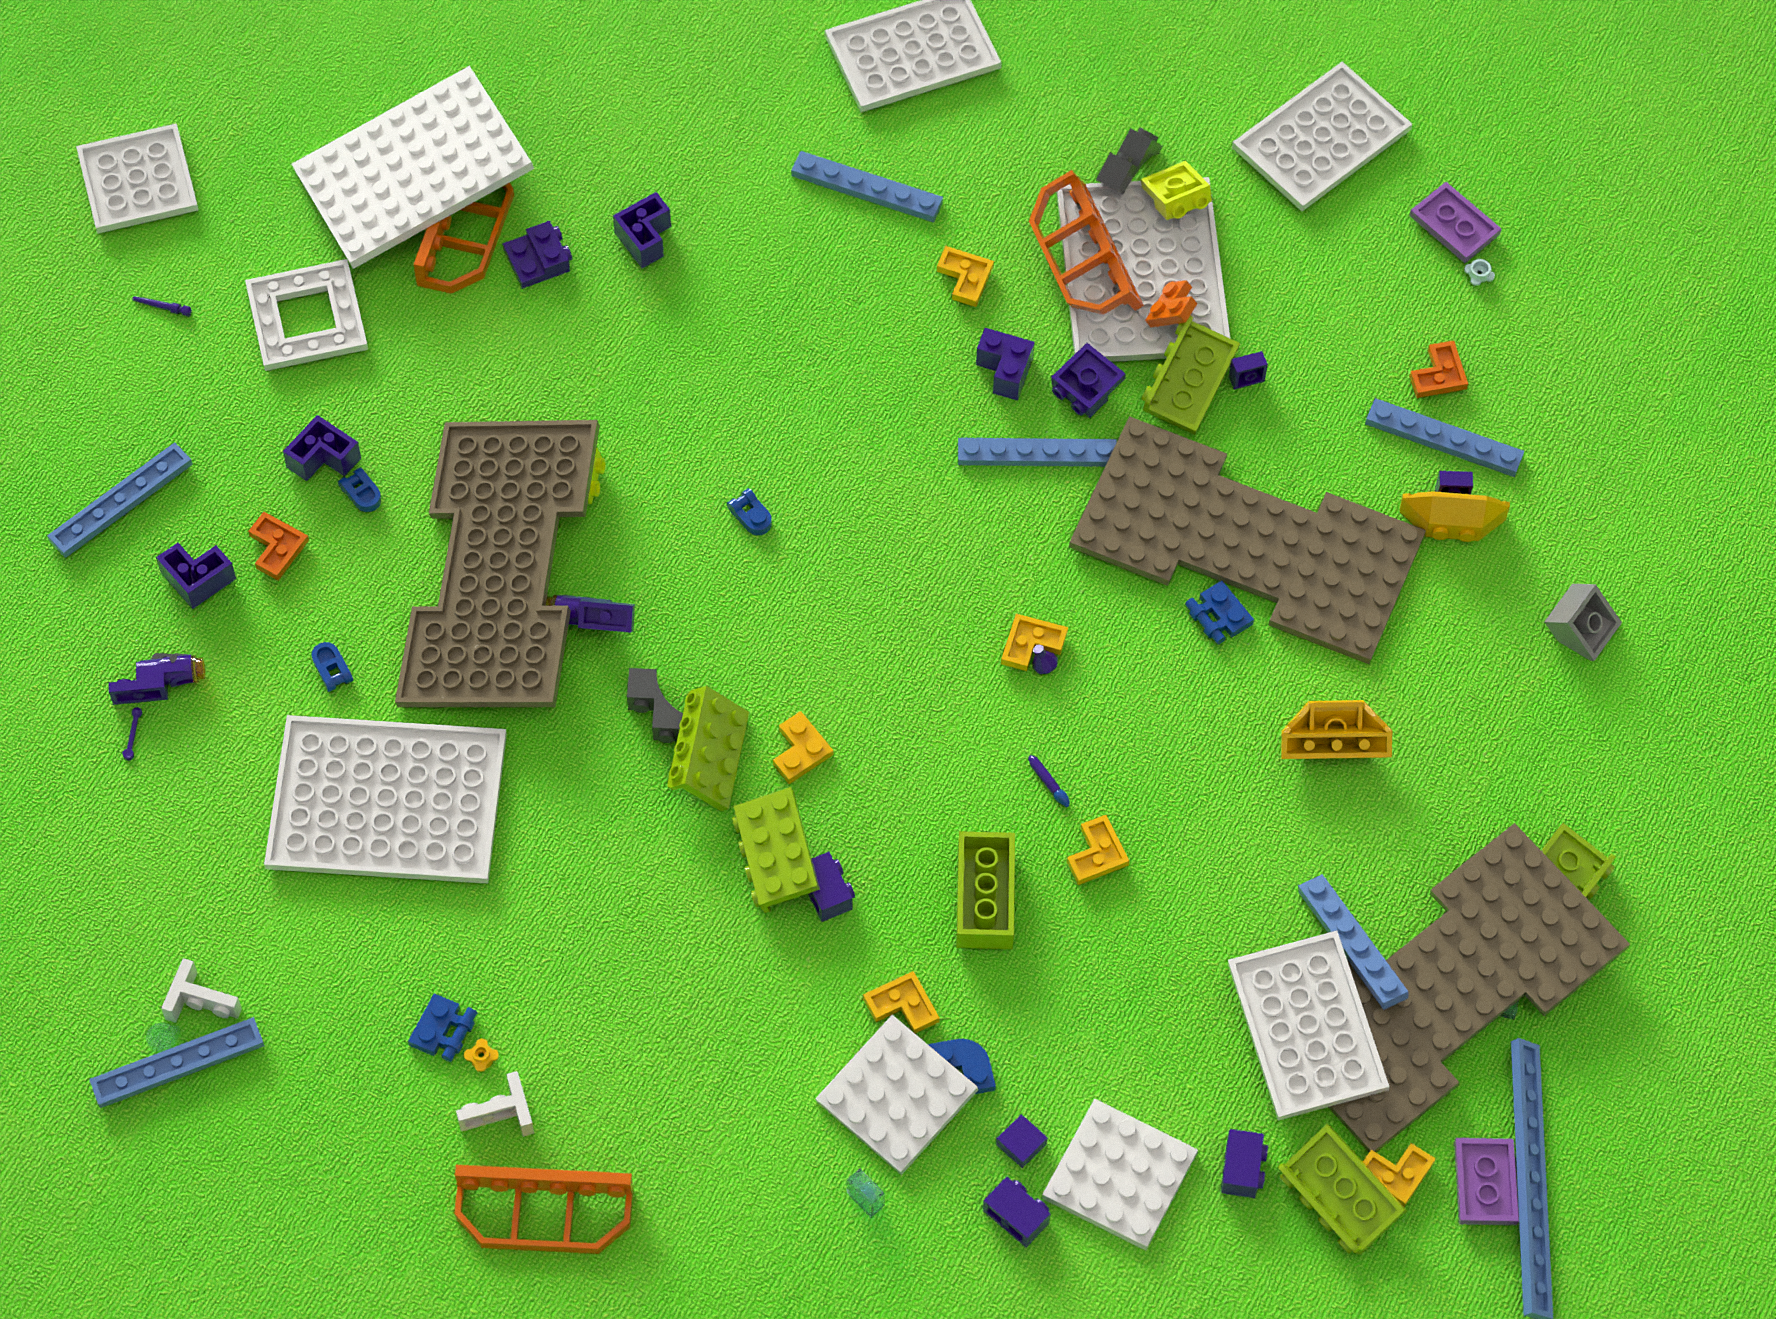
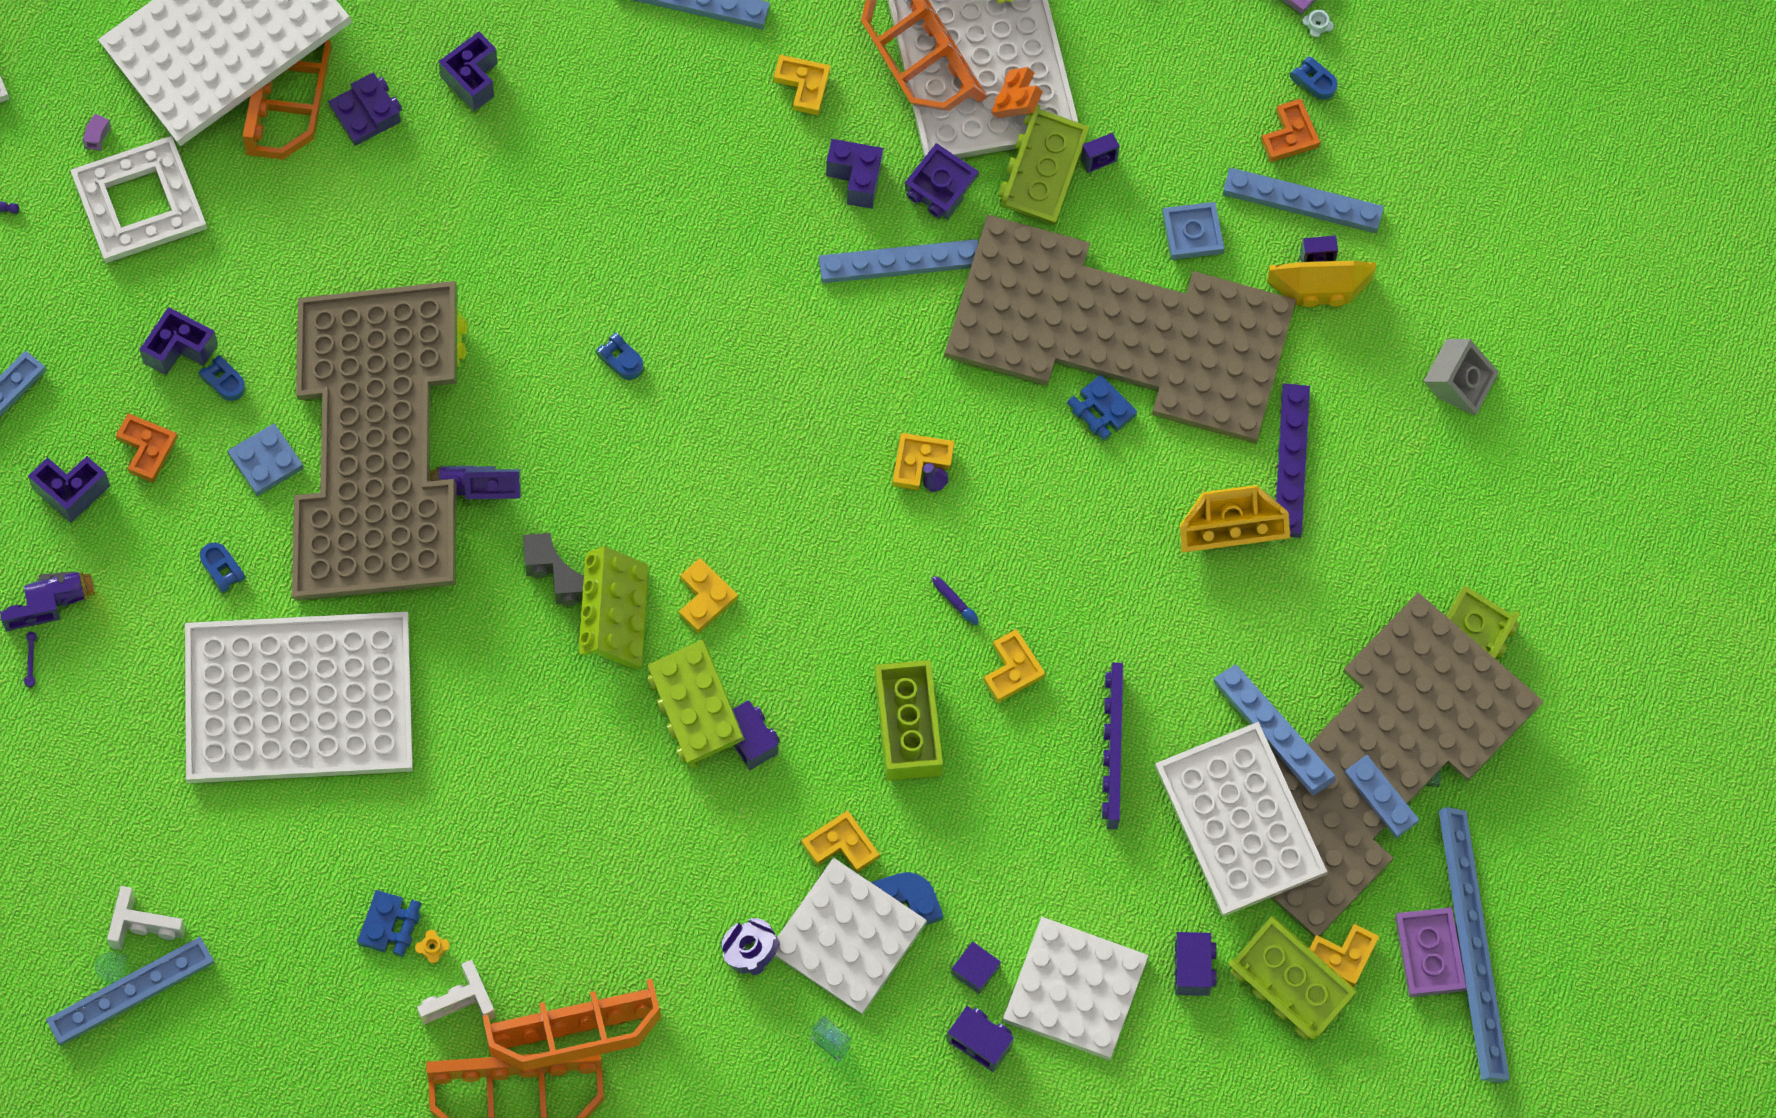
camera: 10 degrees left, 5 degrees up
none -> medium lavender piece [83,113,111,151]
none -> medium blue plate [228,423,304,496]
none -> orange plate [482,979,661,1071]
none -> plate [721,918,780,975]
none -> dark purple plate [1102,662,1123,829]
none -> medium blue plate [1162,202,1224,260]
none -> dark purple plate [1276,383,1310,538]
none -> blue plate [1290,56,1338,100]
none -> medium blue plate [1344,755,1419,839]

